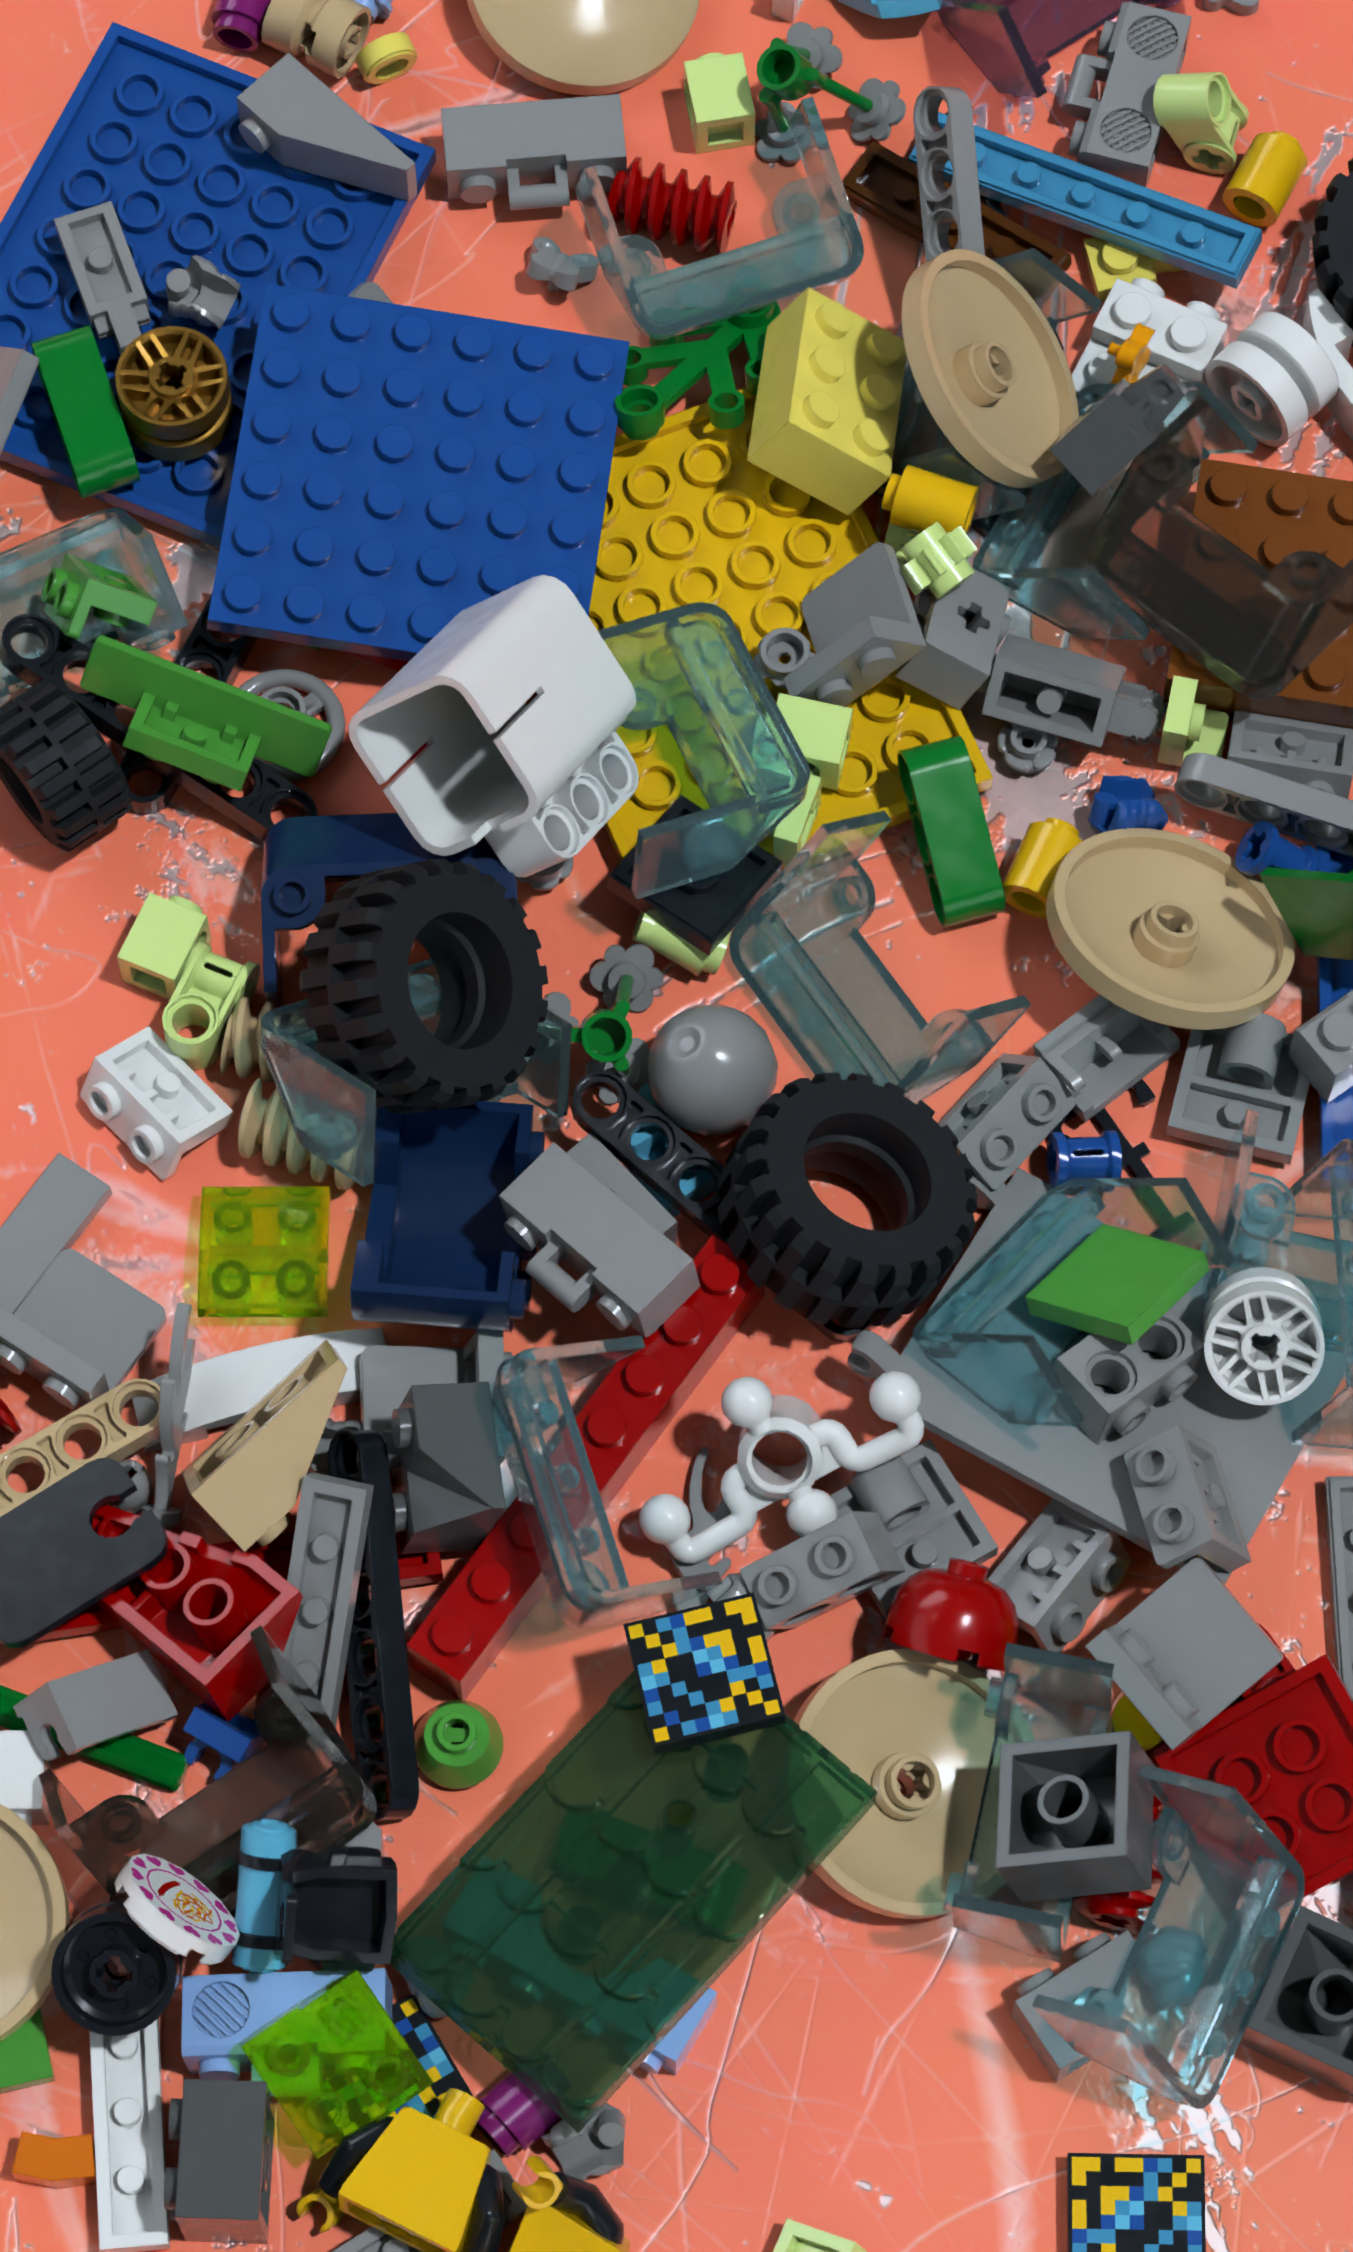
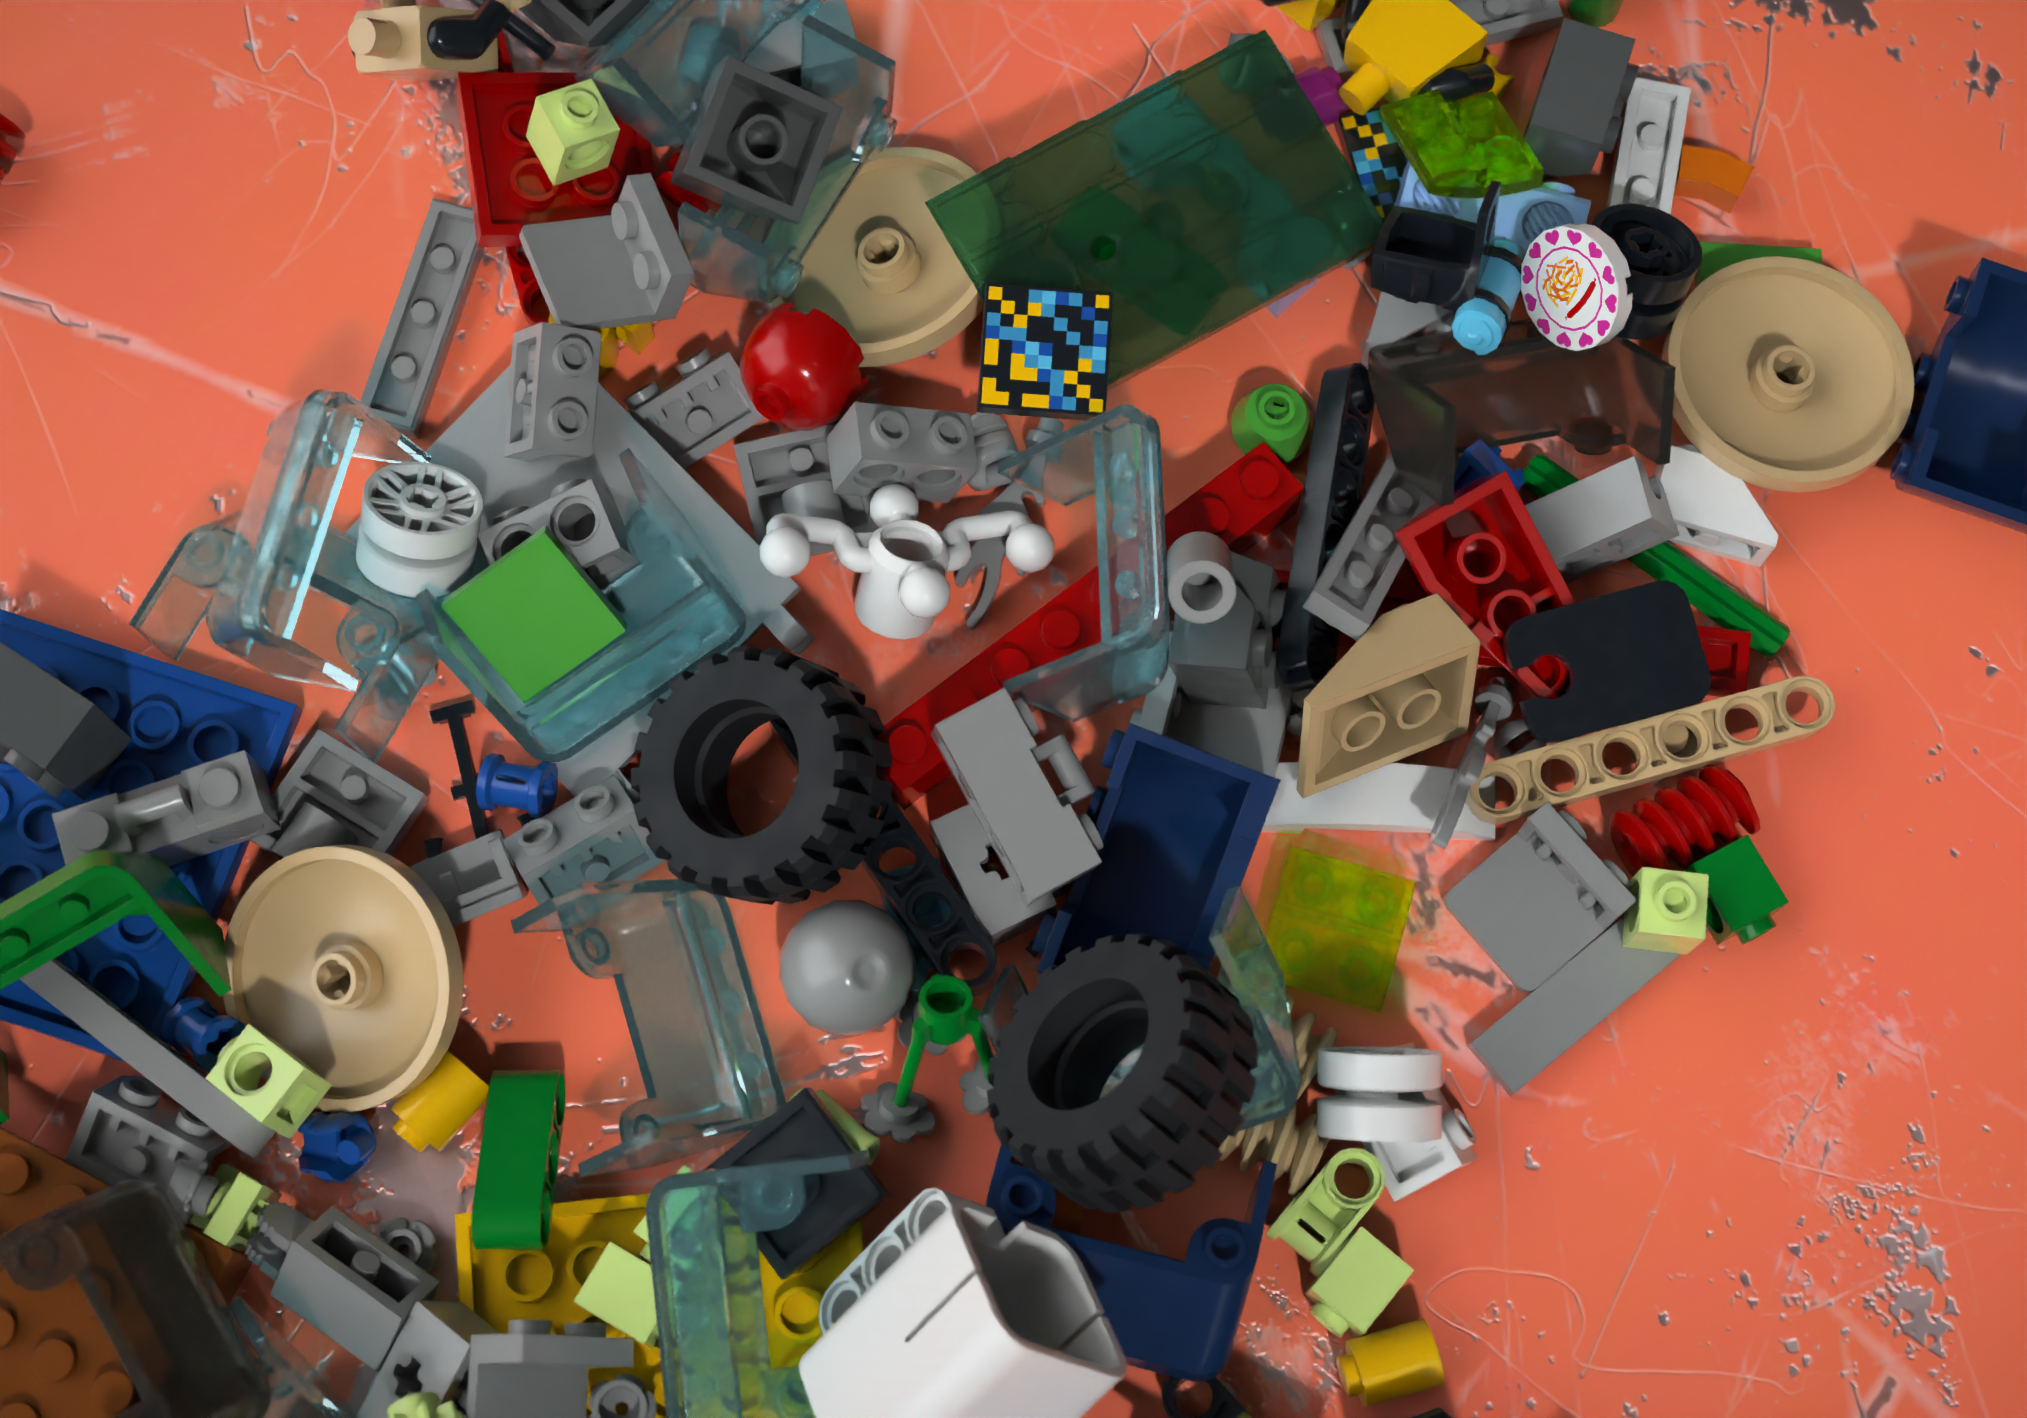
camera: 165 degrees left, 5 degrees up
none -> light grey plate [162,1159,219,1224]
none -> yellowish green brick [205,1024,332,1139]
none -> yellowish green brick [526,78,620,186]
none -> light grey brick [1166,531,1236,623]
none -> white wheel [1317,1046,1442,1142]
none -> yellow brick [1336,1319,1444,1407]

